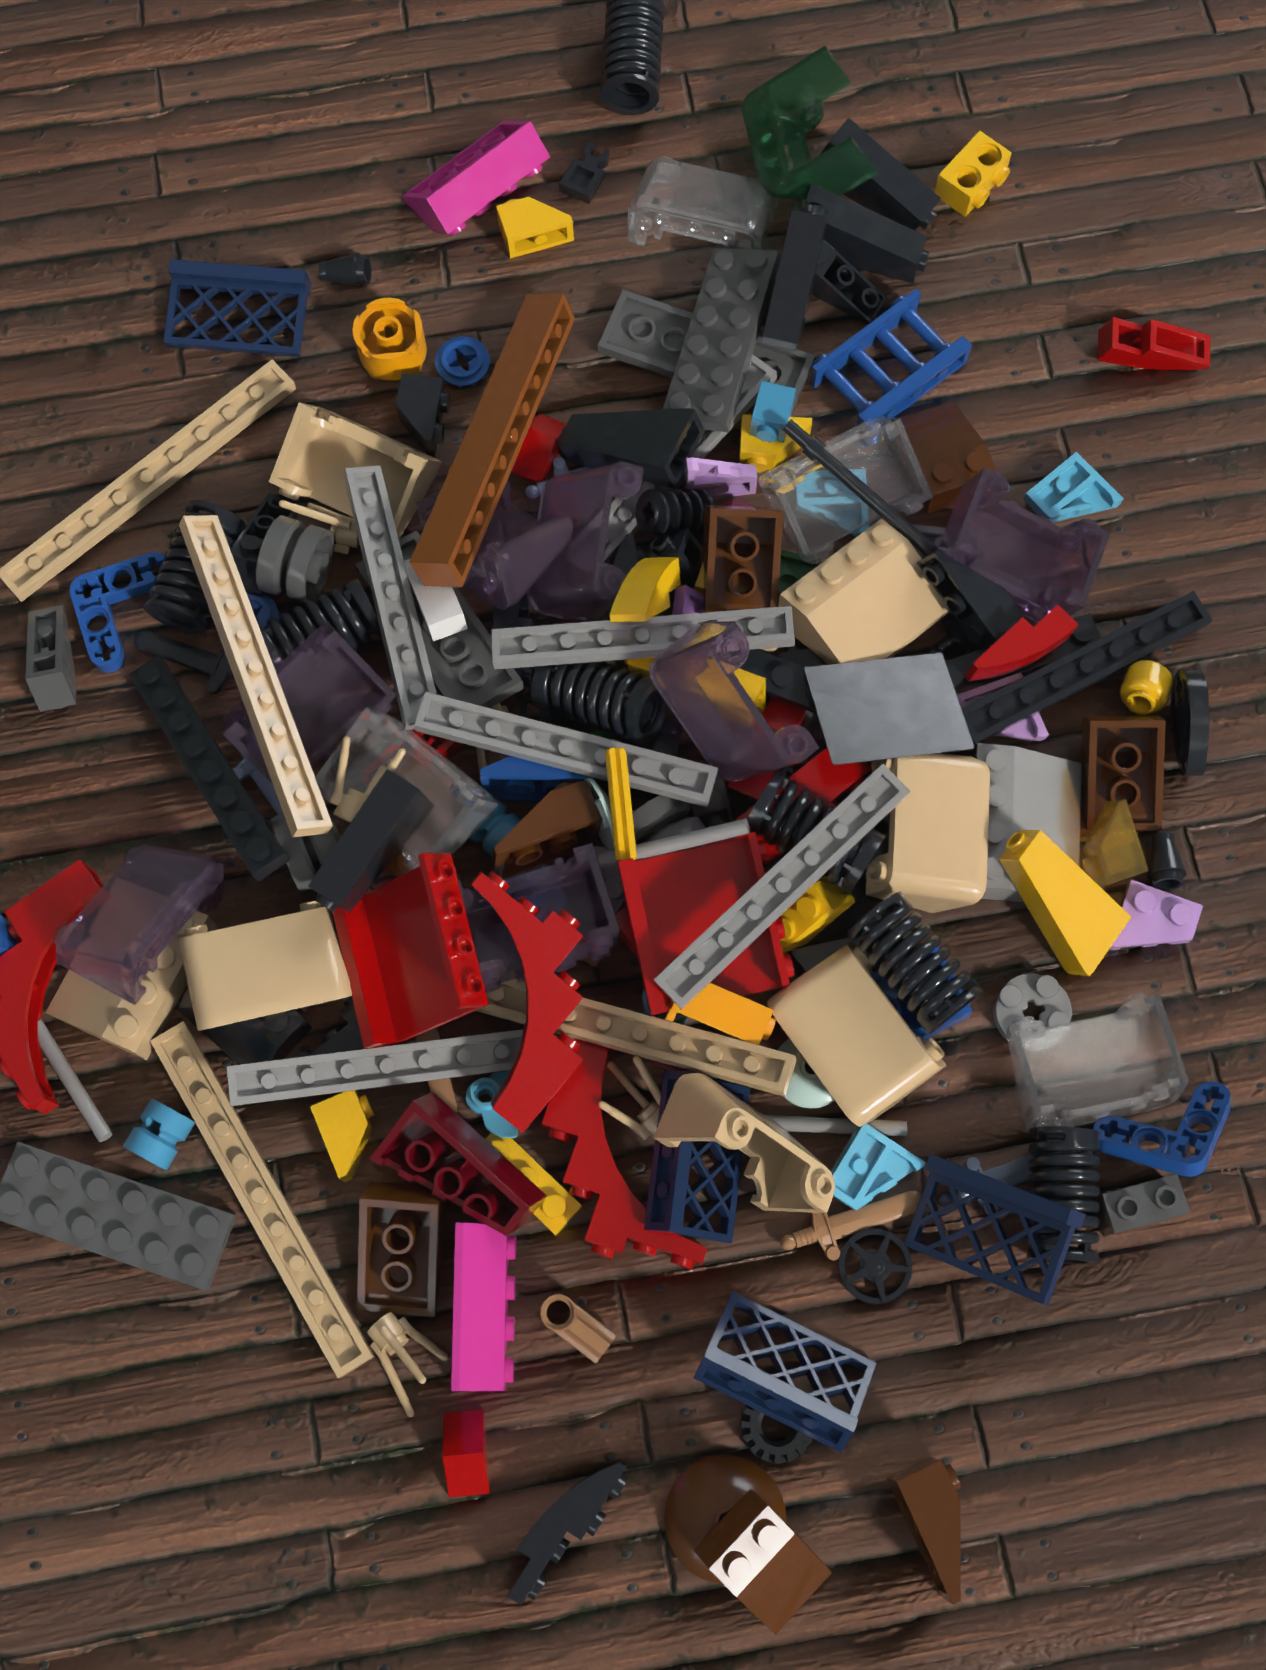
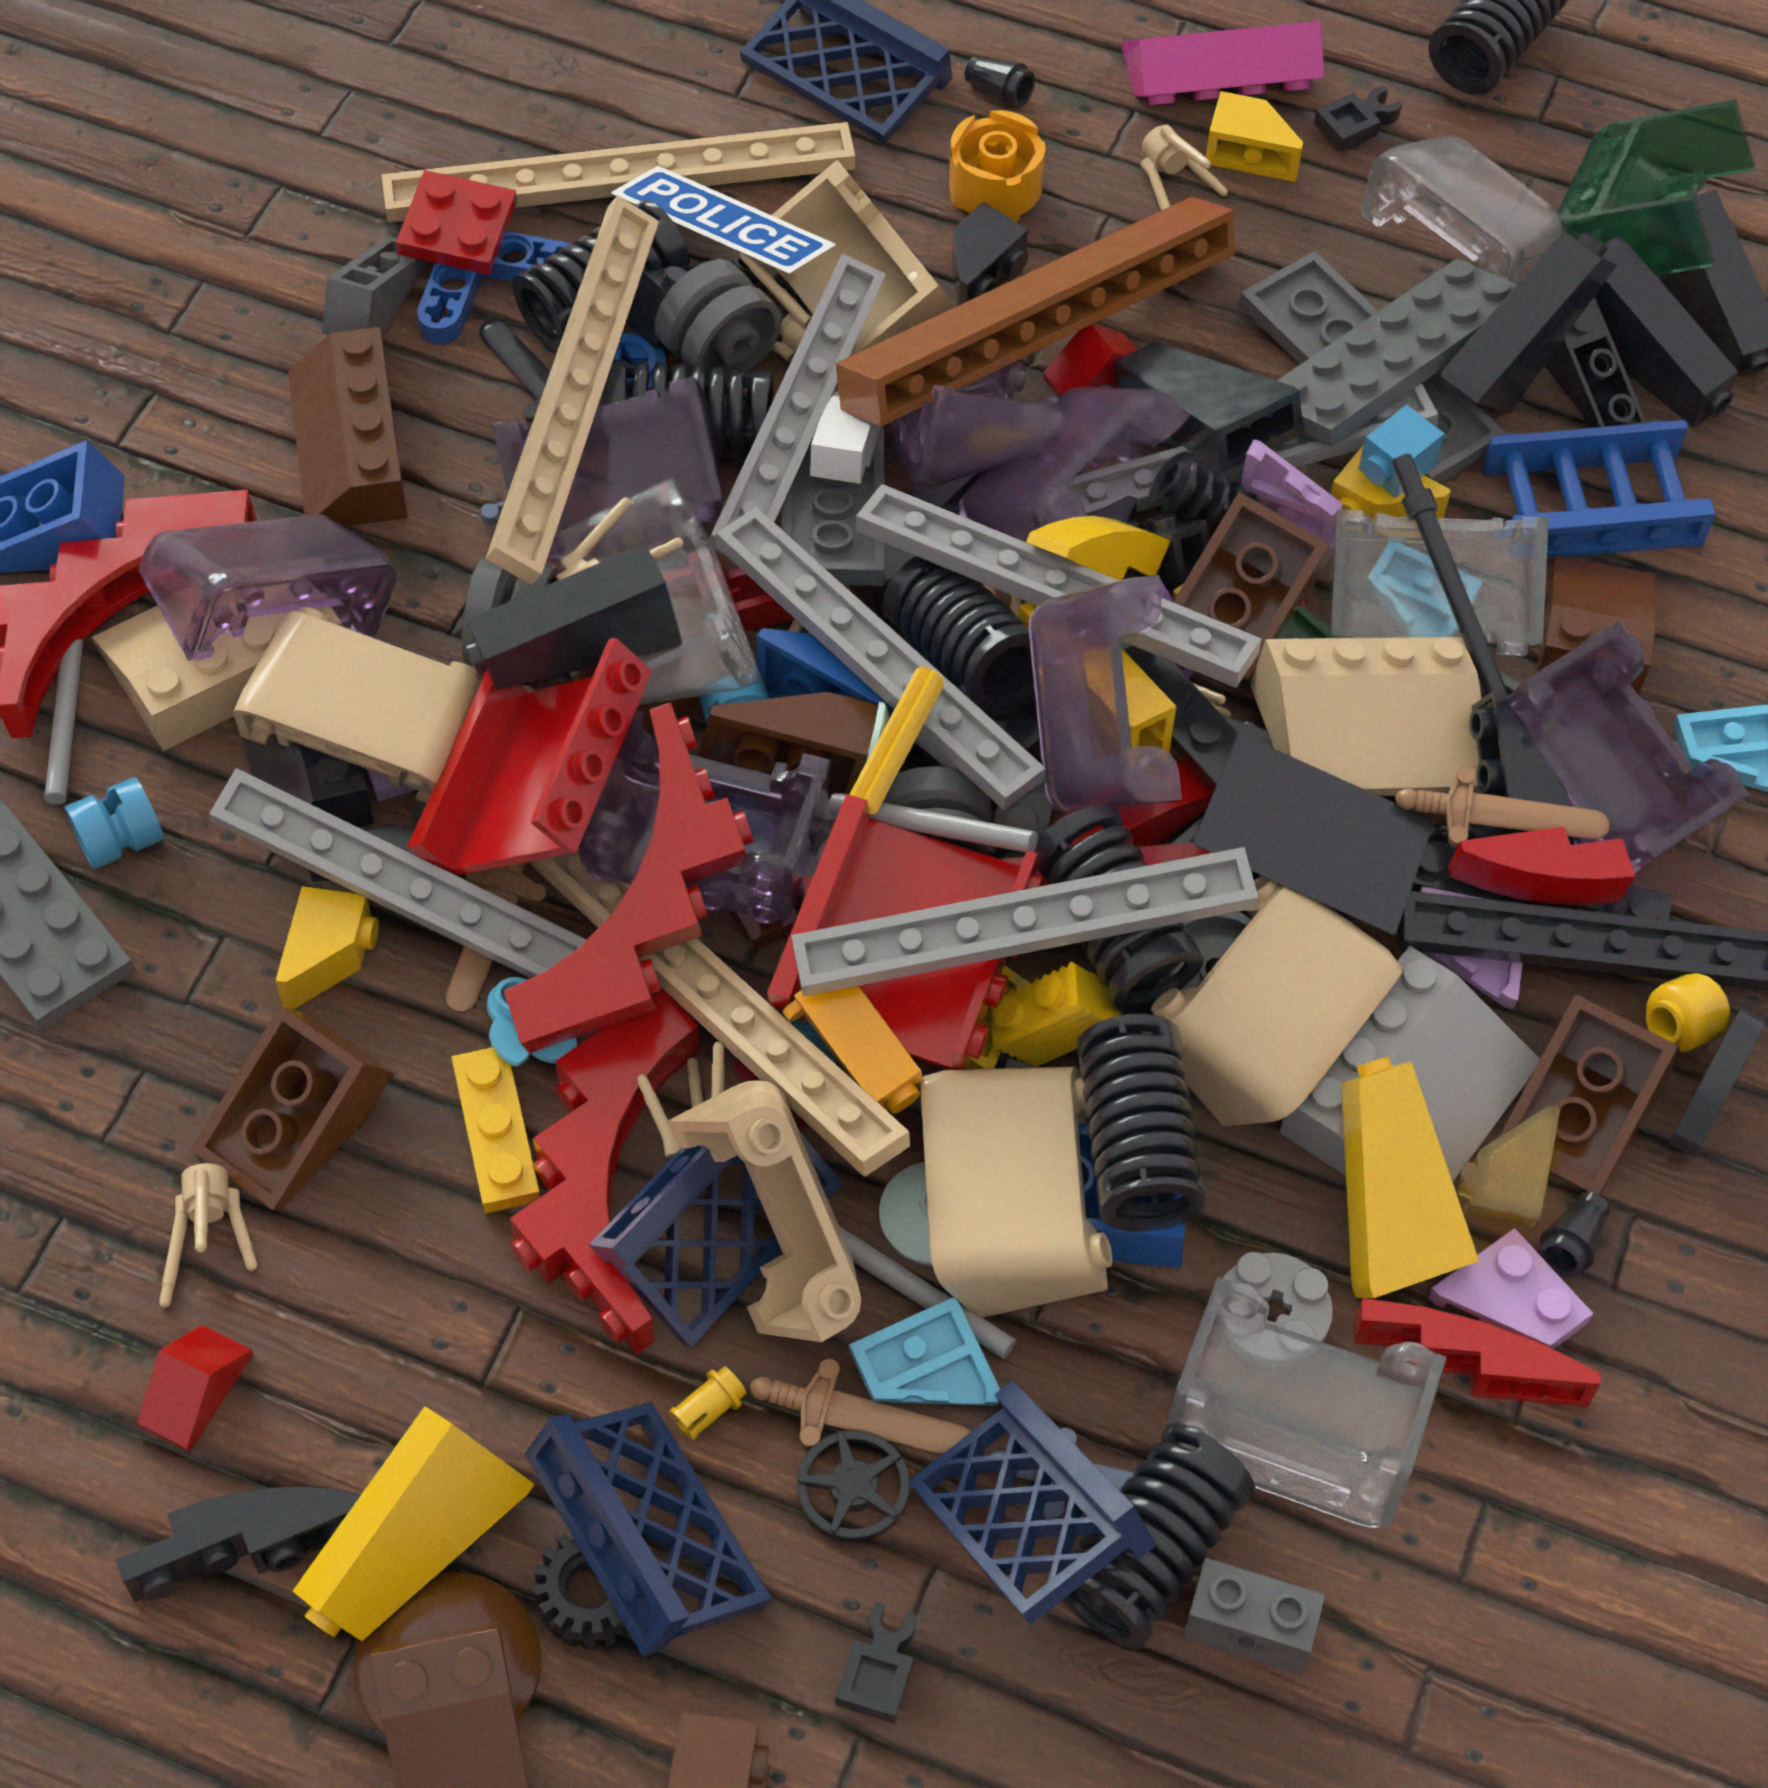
camera: 30 degrees right, 15 degrees down
black plate [129,654,290,882] -> none
tan plate [150,1021,375,1379] -> none
dark red wedge [370,1092,547,1236] -> none
blue gear [435,336,491,389] -> none
dark pink slope [451,1223,516,1391] -> none
medium nougat piece [540,1294,616,1364] -> none
blue beam [1093,1081,1231,1177] -> none
none -> reddish brown slope [288,327,408,532]
none -> yellow slope [293,1406,535,1641]
none -> red plate [396,170,517,275]
none -> sticker [611,166,836,274]
none -> yellow pin [668,1366,747,1441]
none -> black plate [835,1603,916,1724]
none -> tan plant [1140,125,1228,211]
none -> red slope [1354,1298,1601,1407]
none -> medium nougat sword [1395,765,1610,848]

